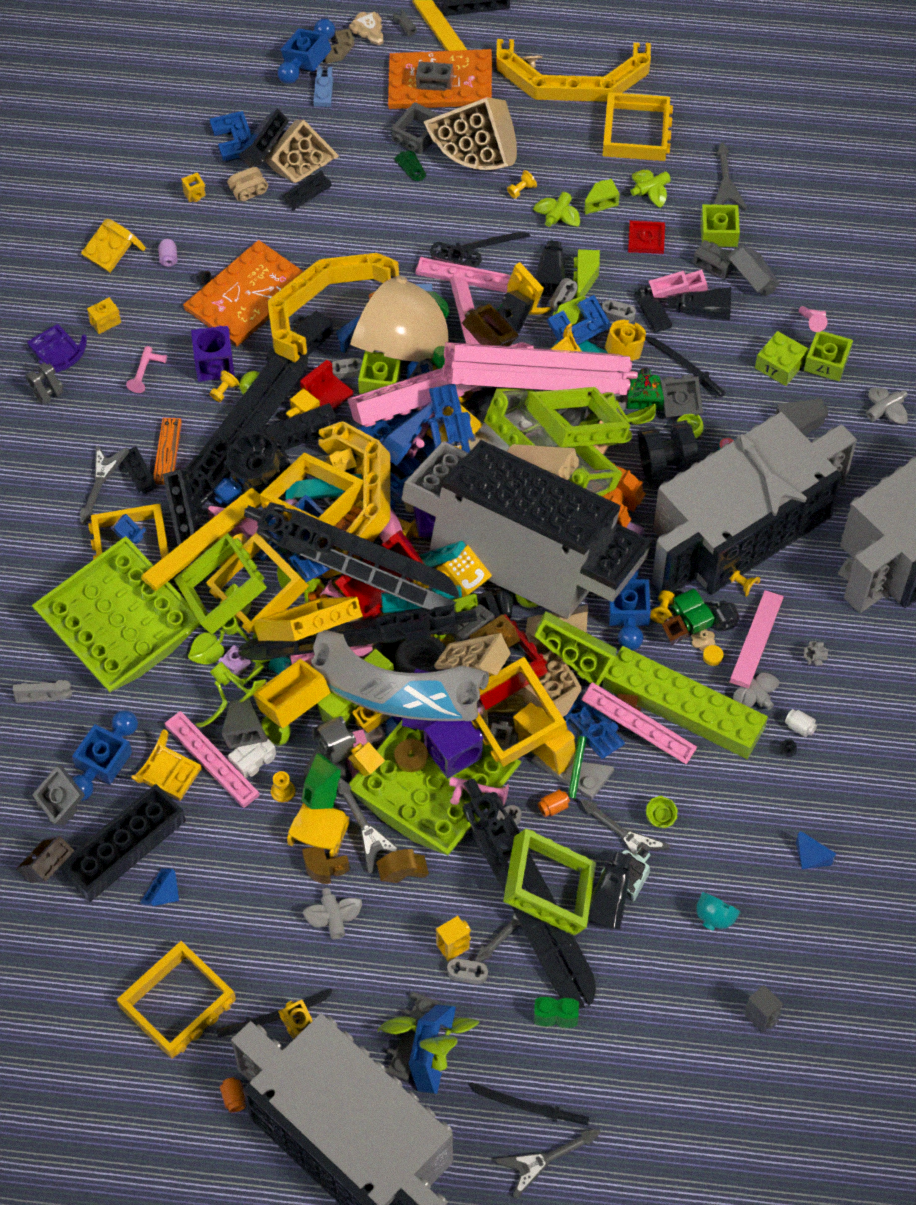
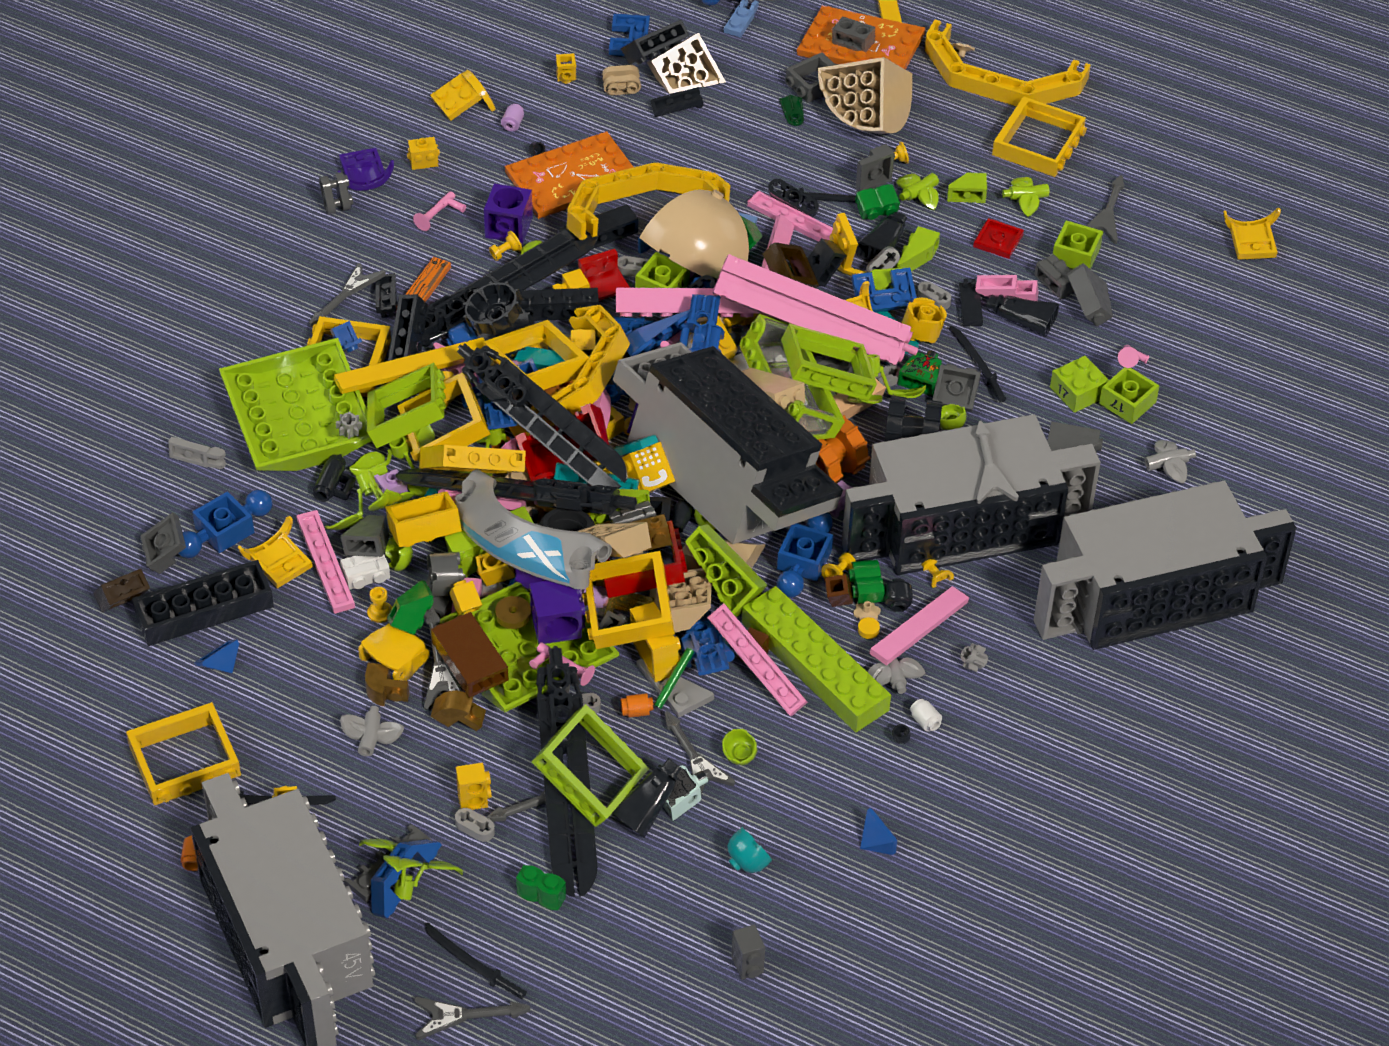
camera: 20 degrees right, 10 degrees down
none -> black piece [313,454,356,502]
none -> light grey gear [336,412,362,439]
none -> reddish brown brick [431,612,509,698]
none -> green brick [855,184,900,220]
none -> dark grey plate [856,144,895,192]
none -> yellow piece [1223,208,1281,260]

